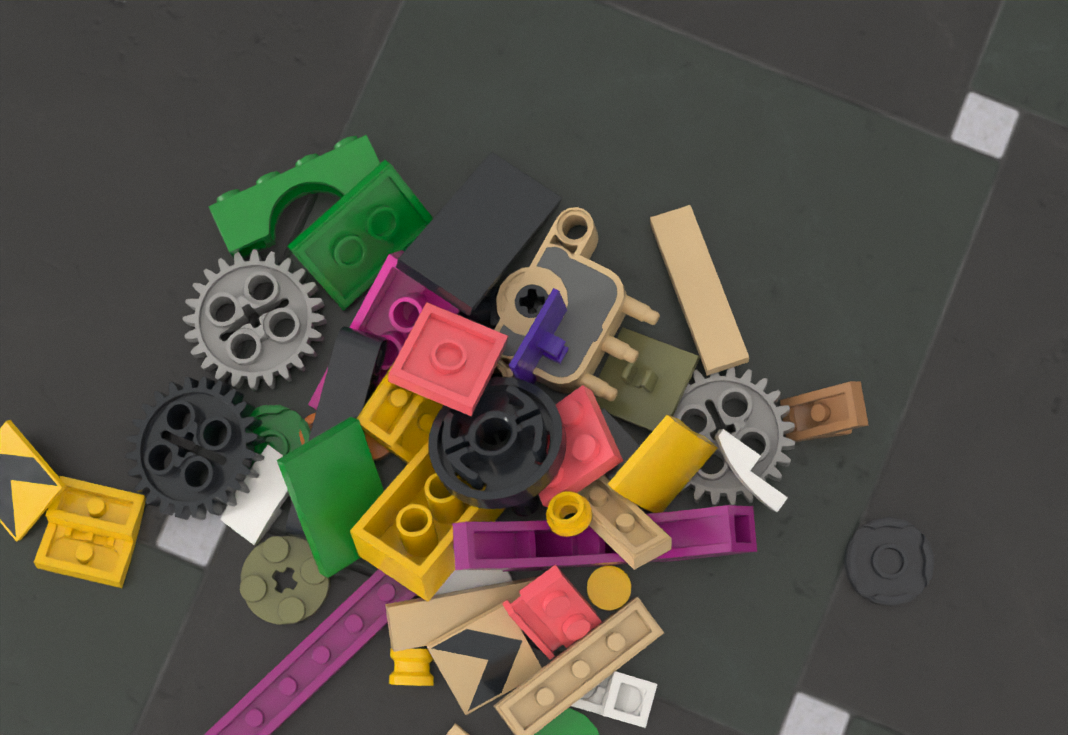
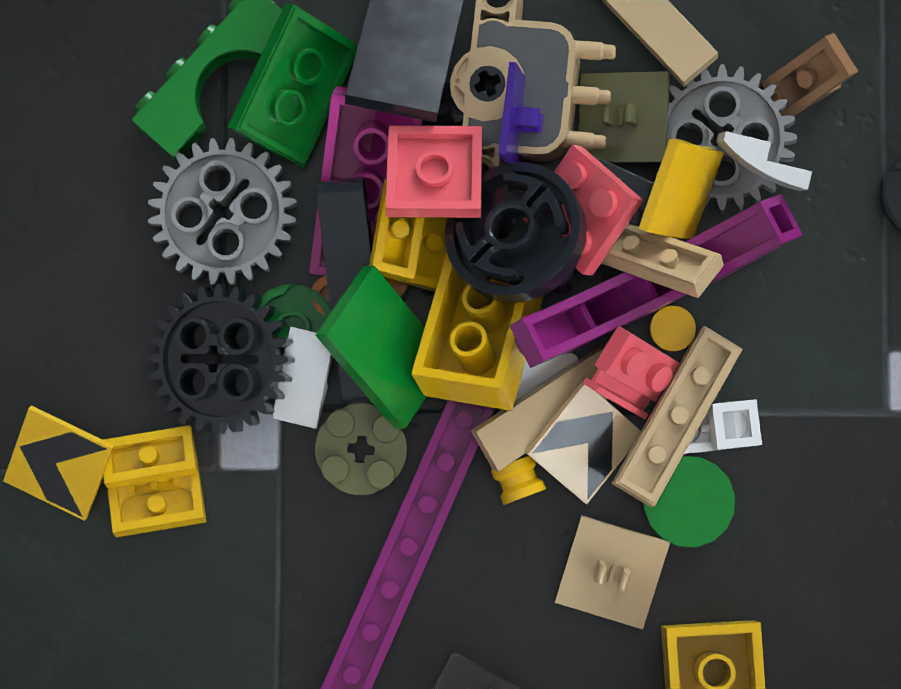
camera: 25 degrees left, 5 degrees up
yellow plate [546,491,592,537] -> none

